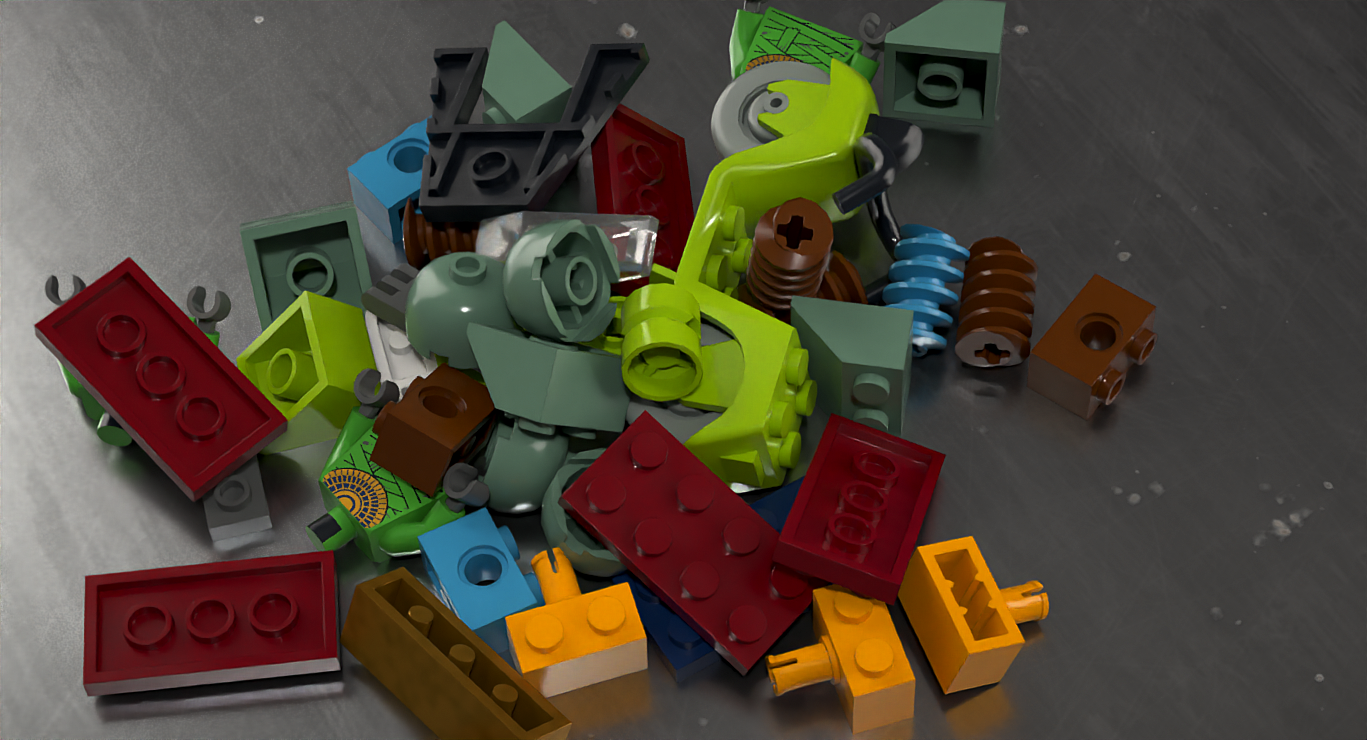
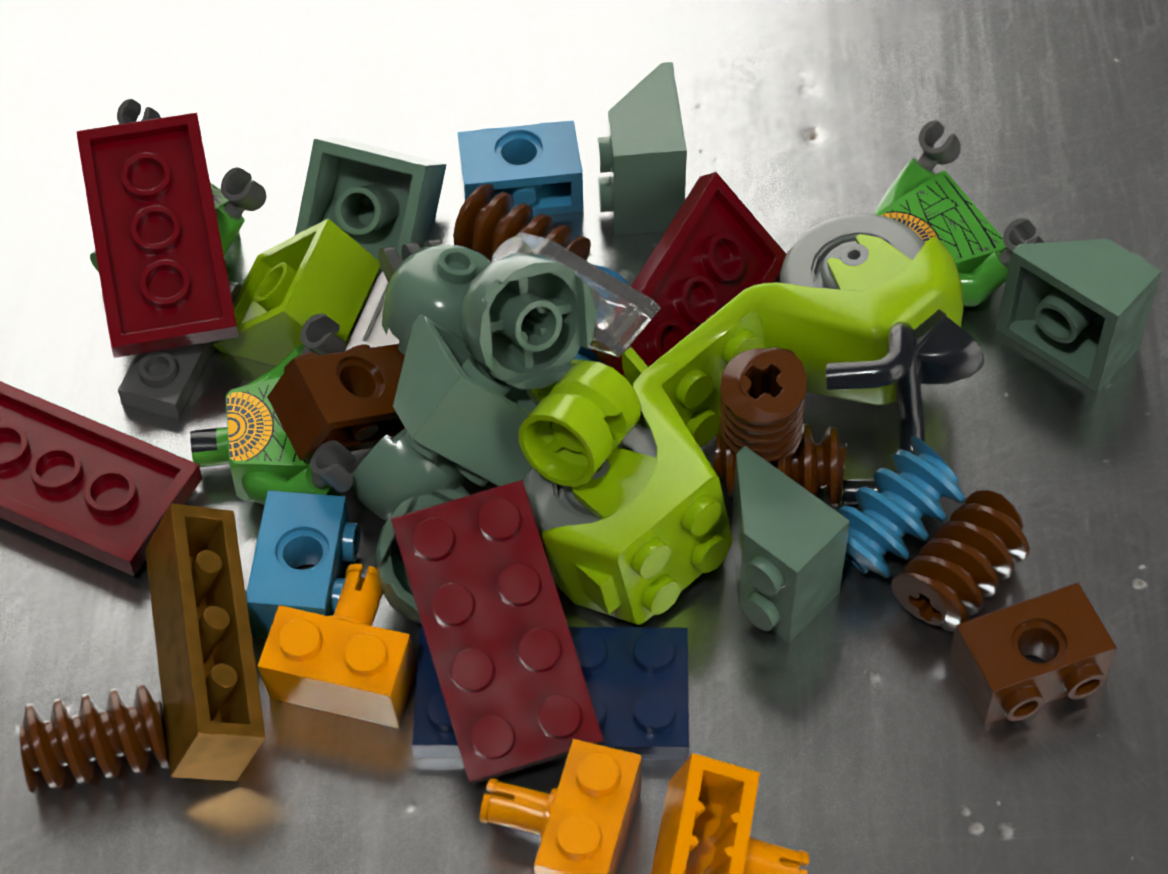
camera: 30 degrees right, 0 degrees up
black wing [419,43,650,222] -> none
dark red plate [771,413,946,605] -> none

